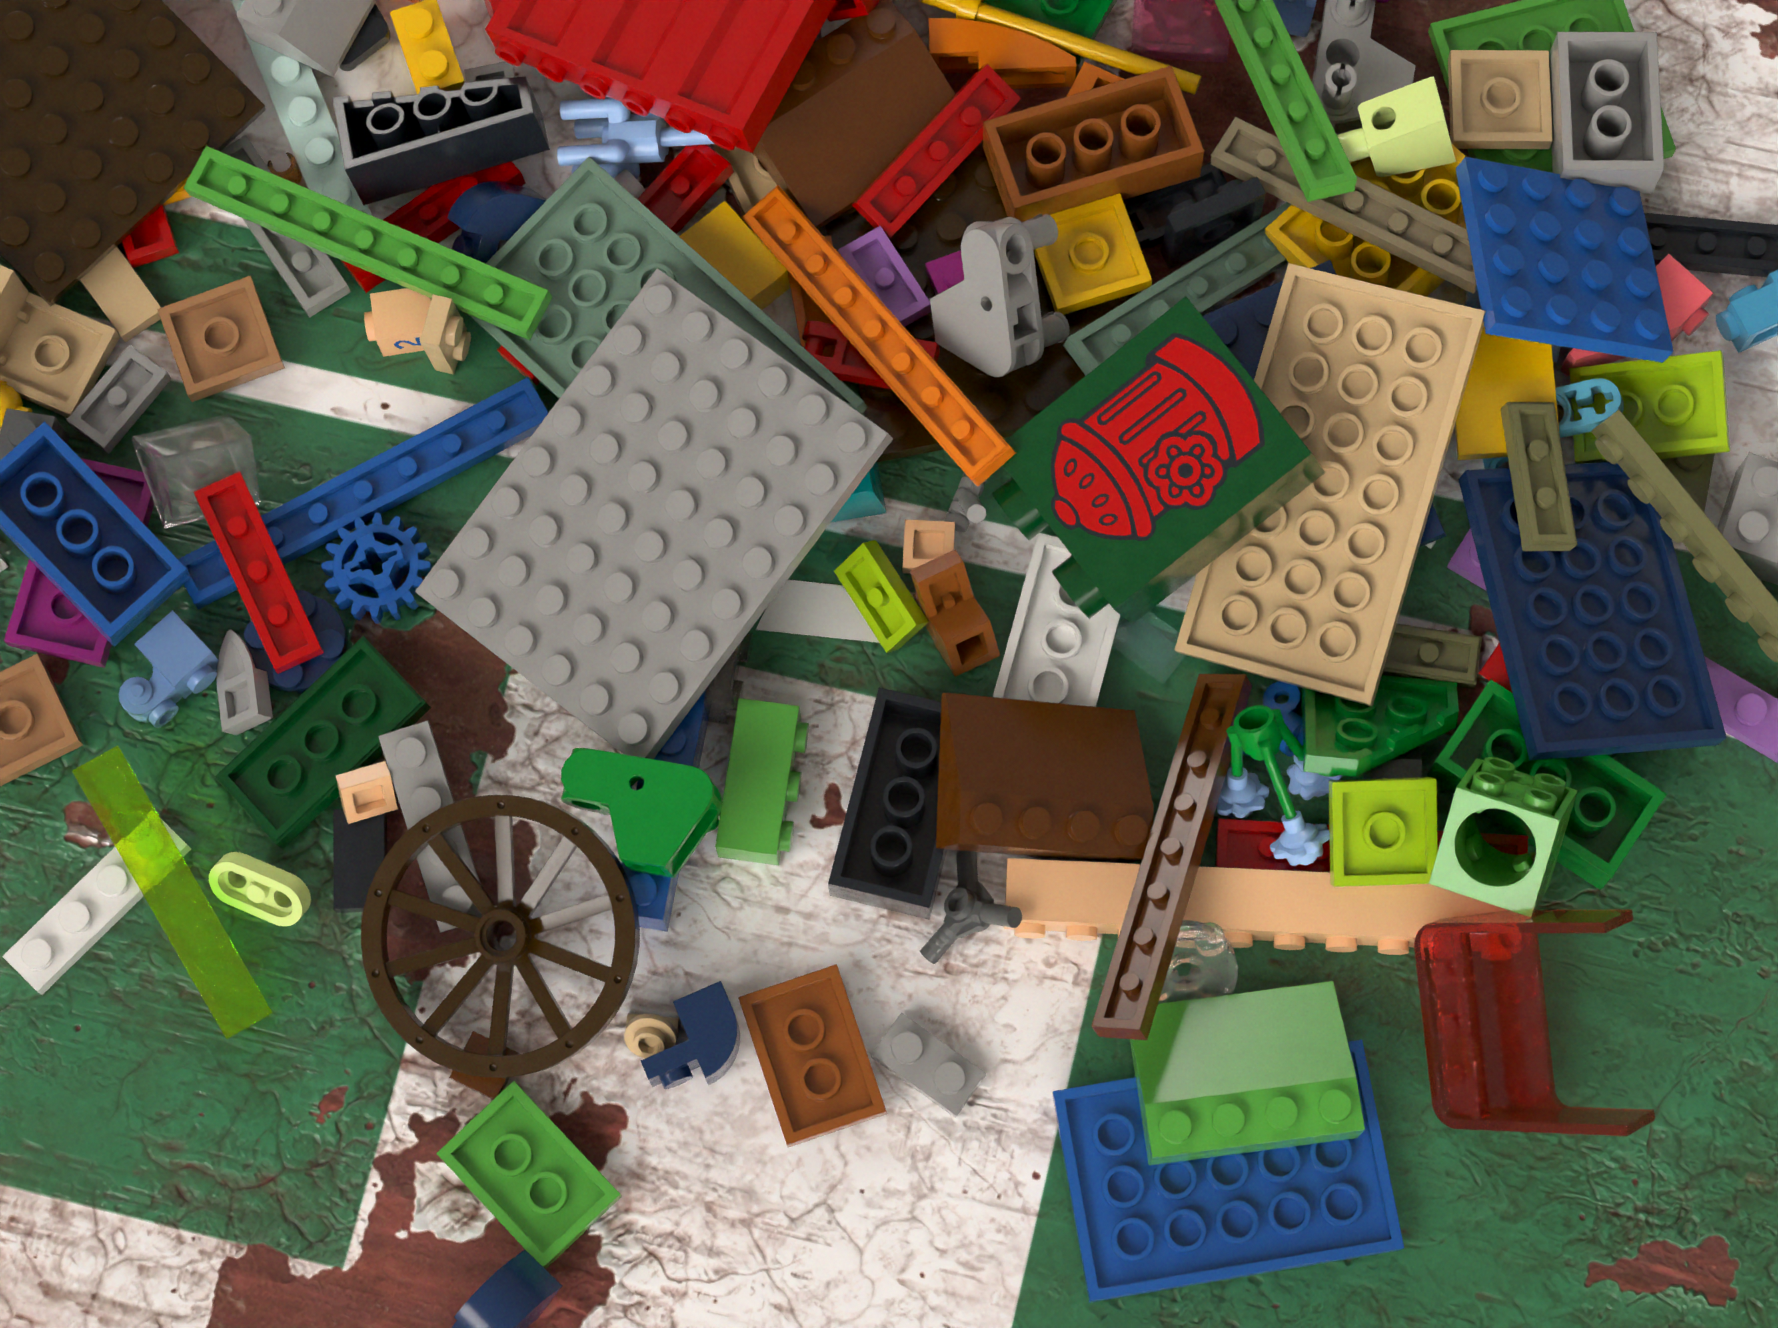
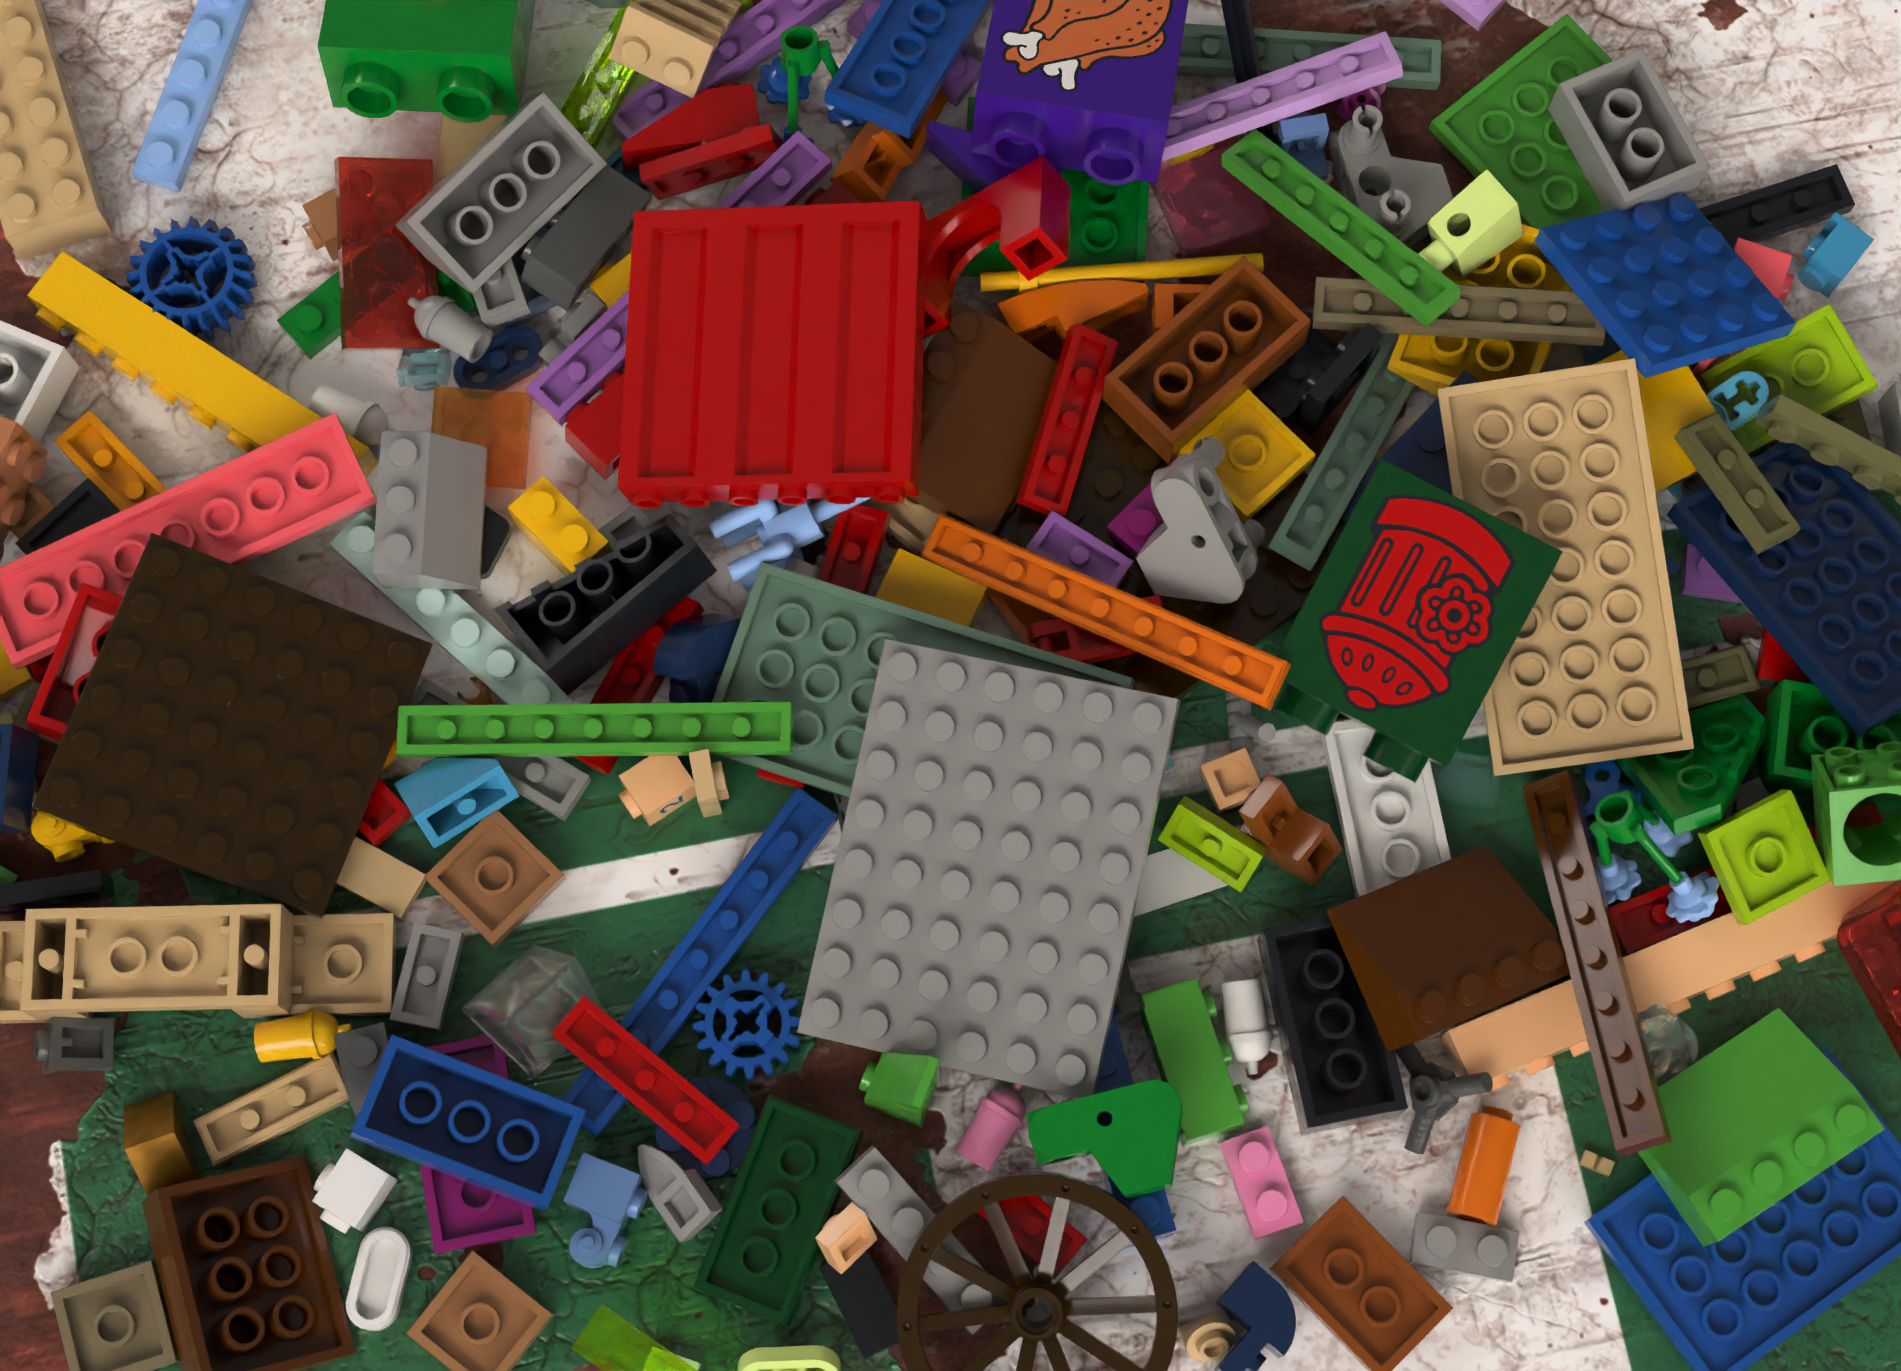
camera: 30 degrees left, 0 degrees up
tan plate [1448,50,1552,149] -> none
none -> dark azure slope [394,758,519,849]
none -> bright green slope [859,1052,940,1128]
none -> bright pink piece [955,1083,1026,1172]
none -> red plate [977,1173,1088,1280]
none -> bright pink plate [1219,1126,1304,1241]
none -> white piece [1221,979,1274,1075]
none -> orange brick [1446,1106,1521,1226]
none -> tan piece [1578,1149,1615,1177]

